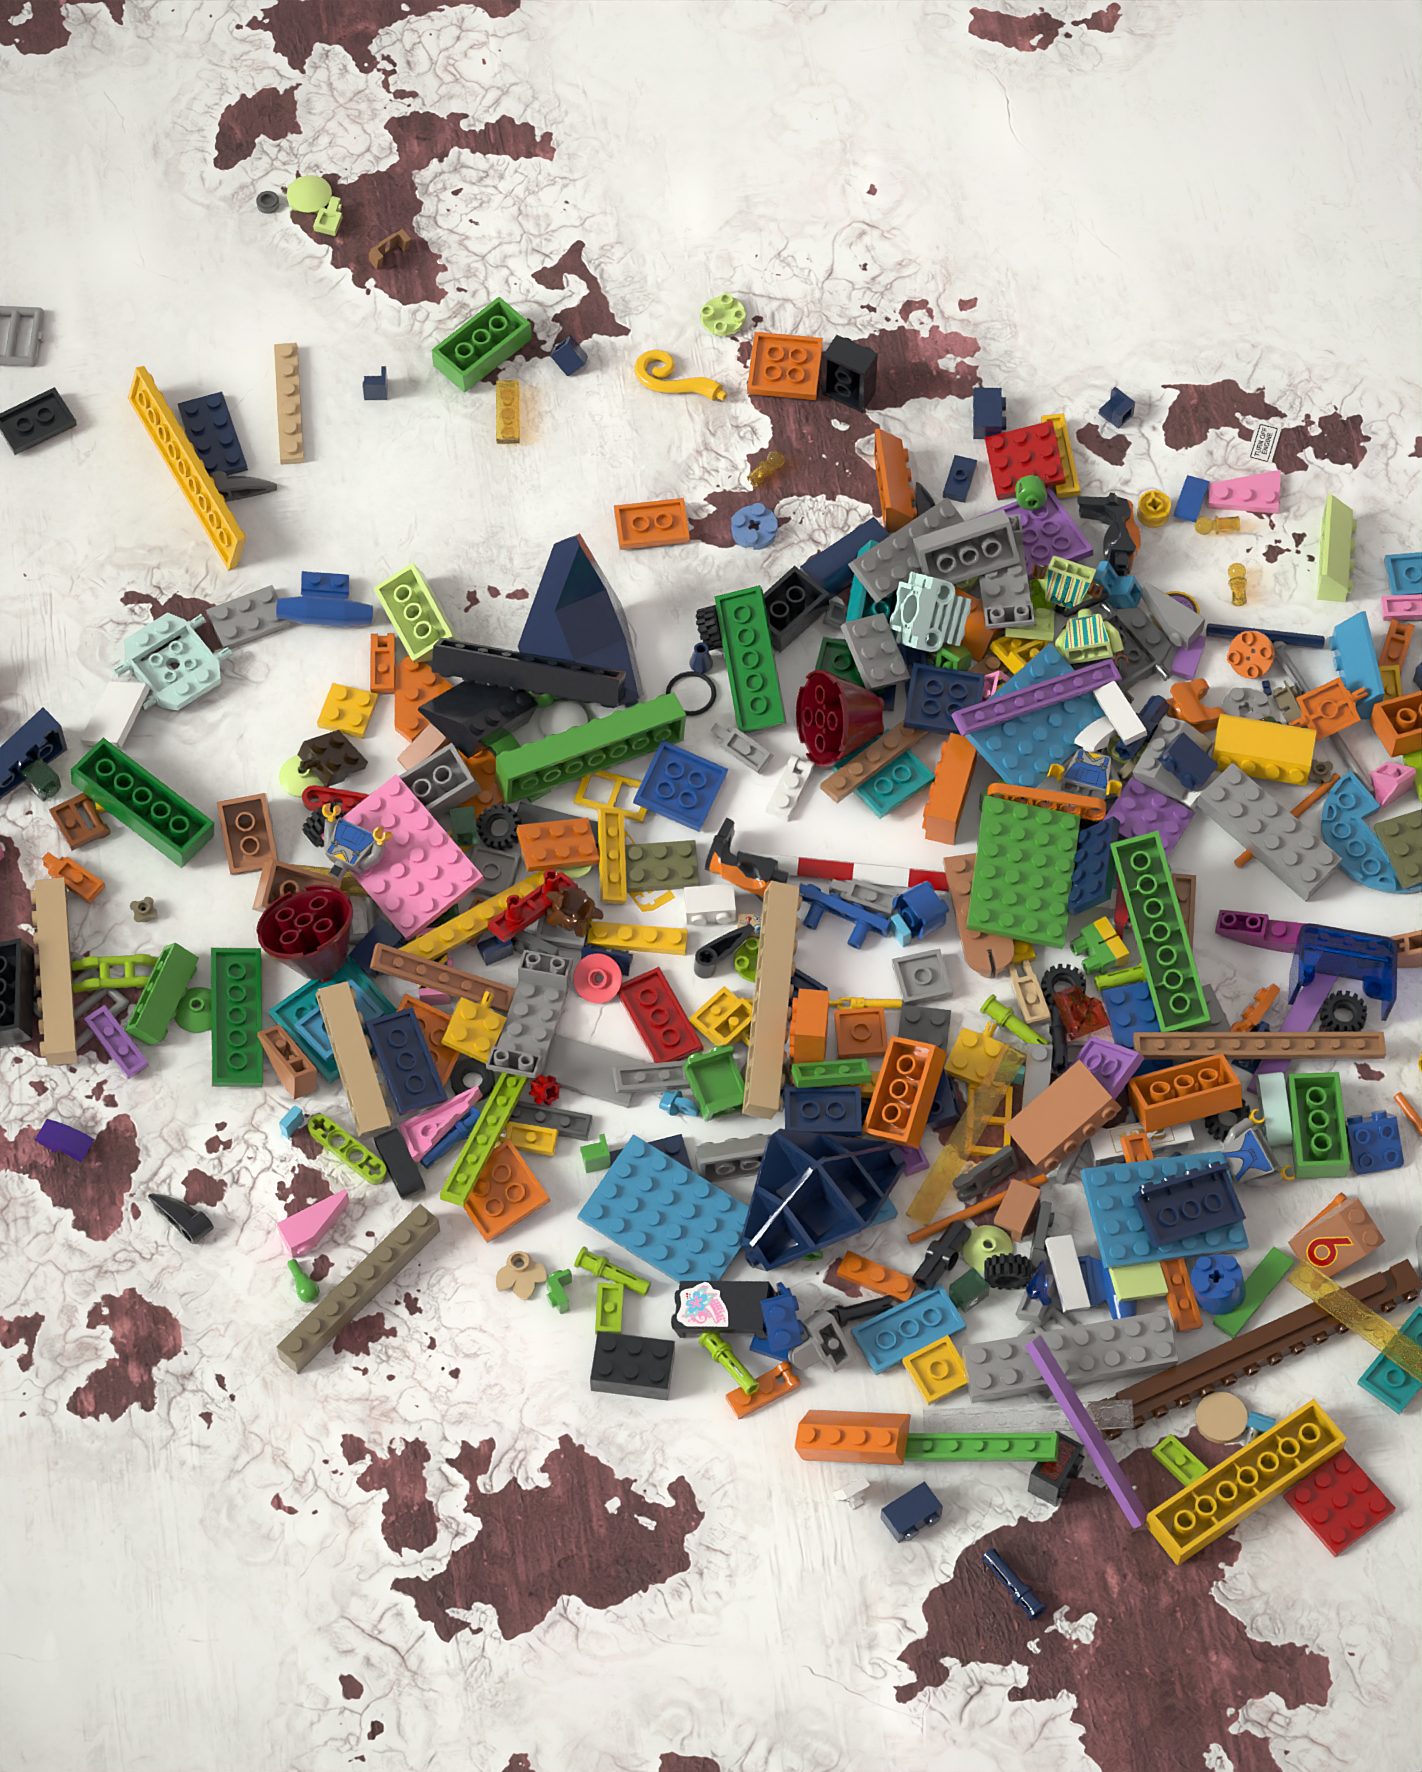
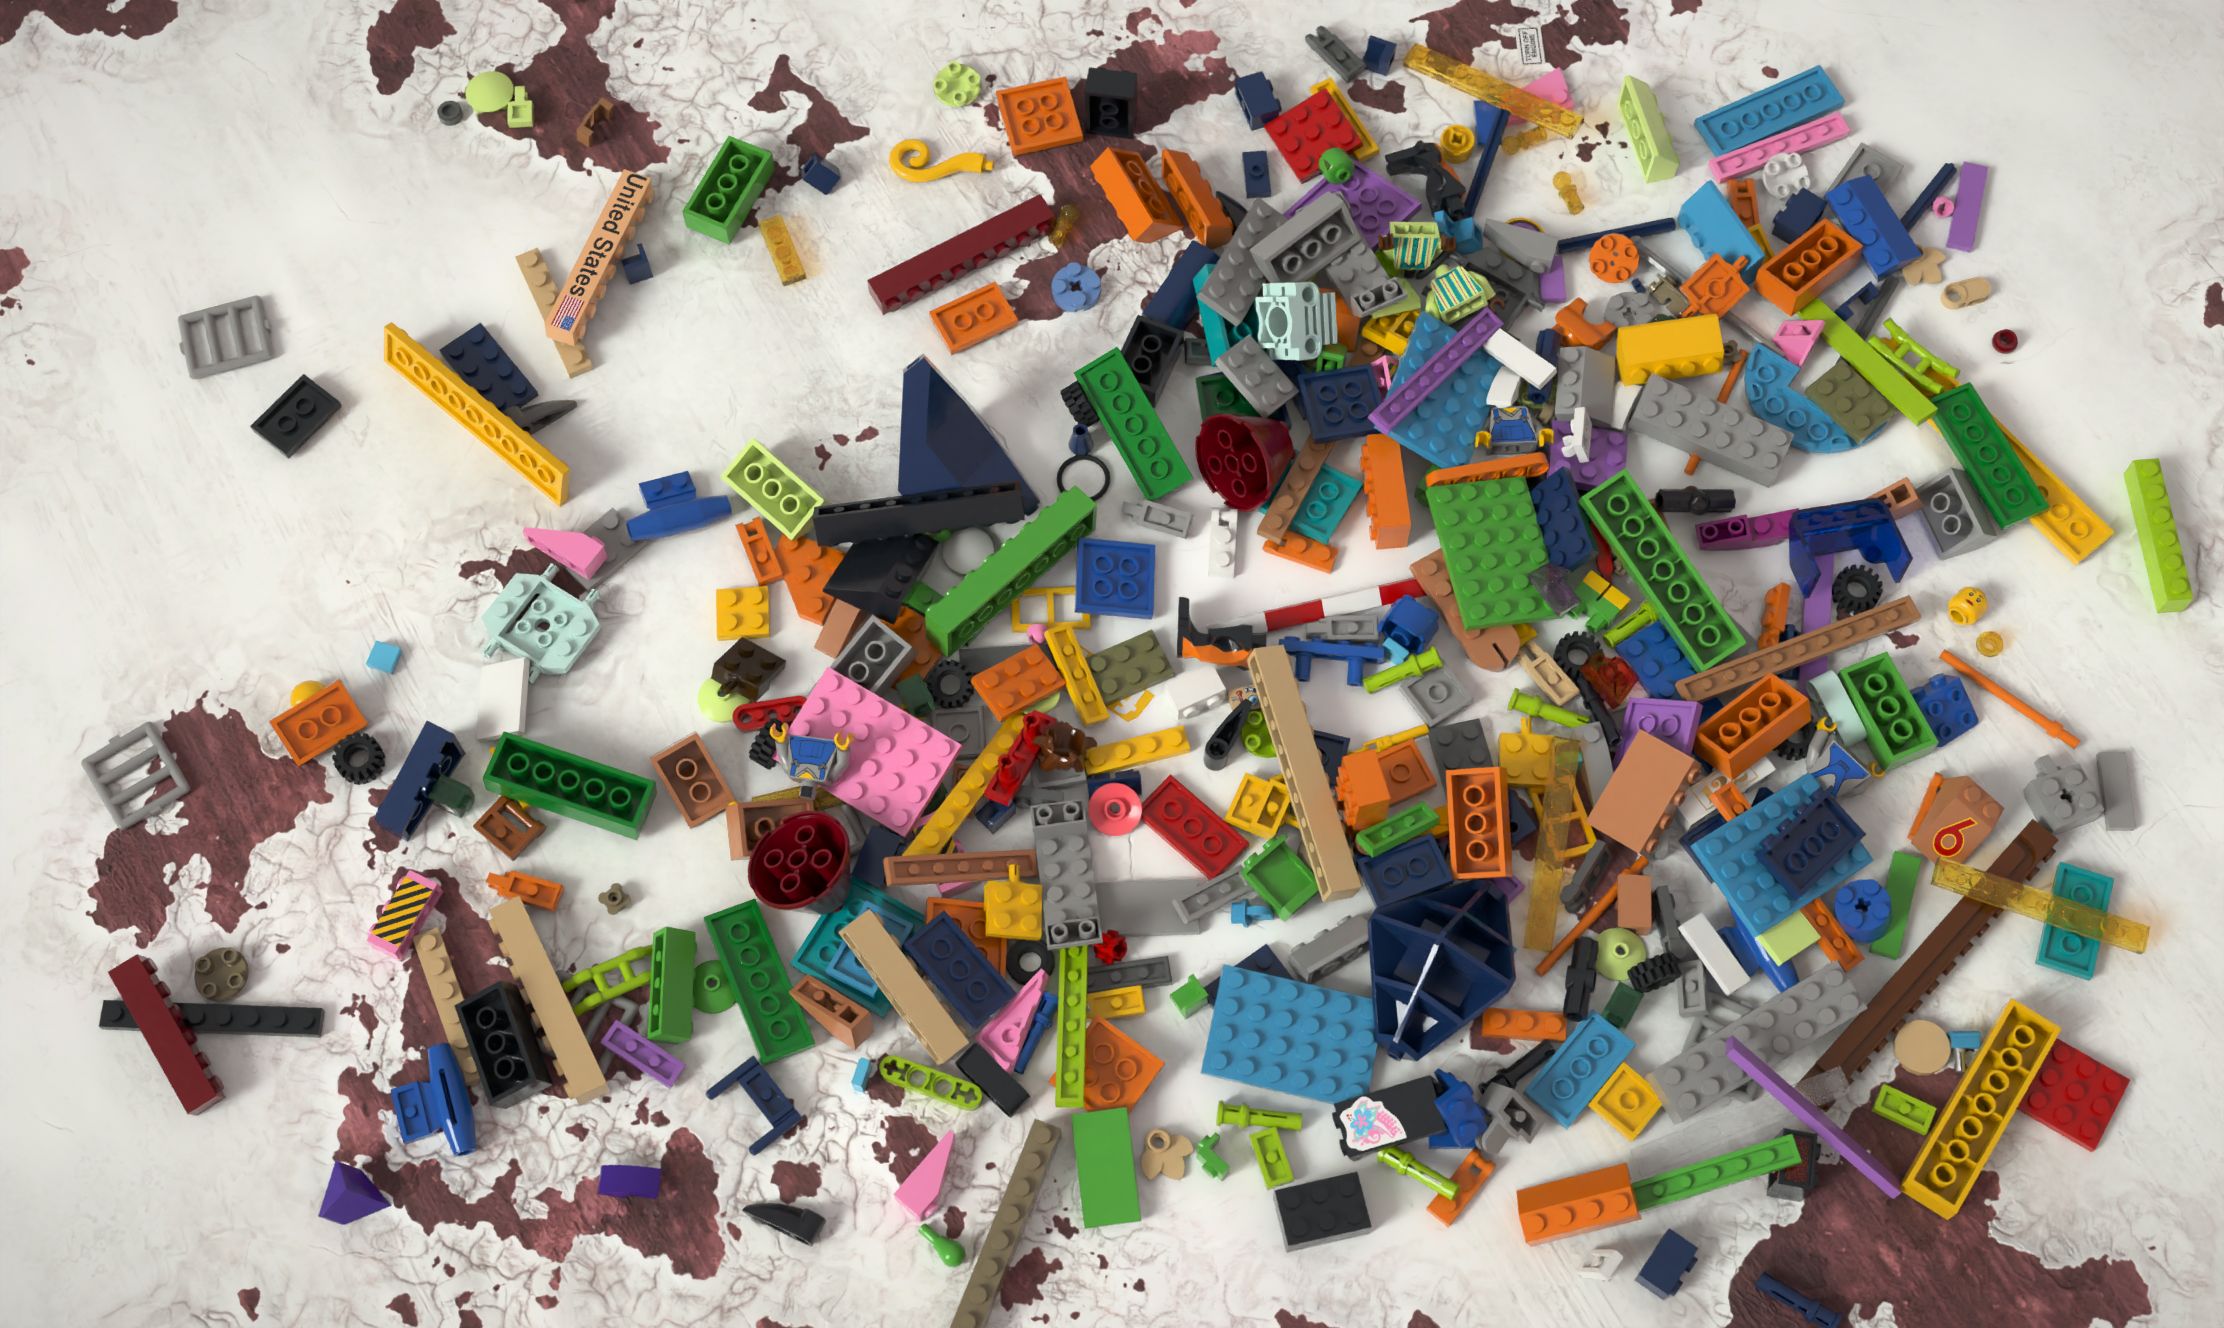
camera: 20 degrees left, 5 degrees up
clear blue animal [1026,1260,1051,1306] -> none
dark blue brick [1157,732,1218,792] -> none
none -> medium azure tile [366,641,402,674]
none -> bright pink slope [523,527,608,580]
none -> light nougat brick [544,169,655,347]
none -> dark blue plate [706,1055,803,1156]
none -> dark red brick [867,194,1056,315]
none -> bright pink hinge [1027,624,1048,645]
none -> bright green tile [1071,1107,1141,1229]
none -> orange slope [1090,147,1184,243]
none -> orange plate [1262,531,1339,574]
none -> dark grey hinge [1305,25,1366,83]
none -> lime pin [1363,645,1444,694]
none -> clear yellow plate [1403,43,1584,140]
none -> dark blue axle [1461,108,1510,218]
none -> slope [1527,562,1581,617]
none -> white plate [1562,407,1592,463]
none -> black piece [1655,486,1736,516]

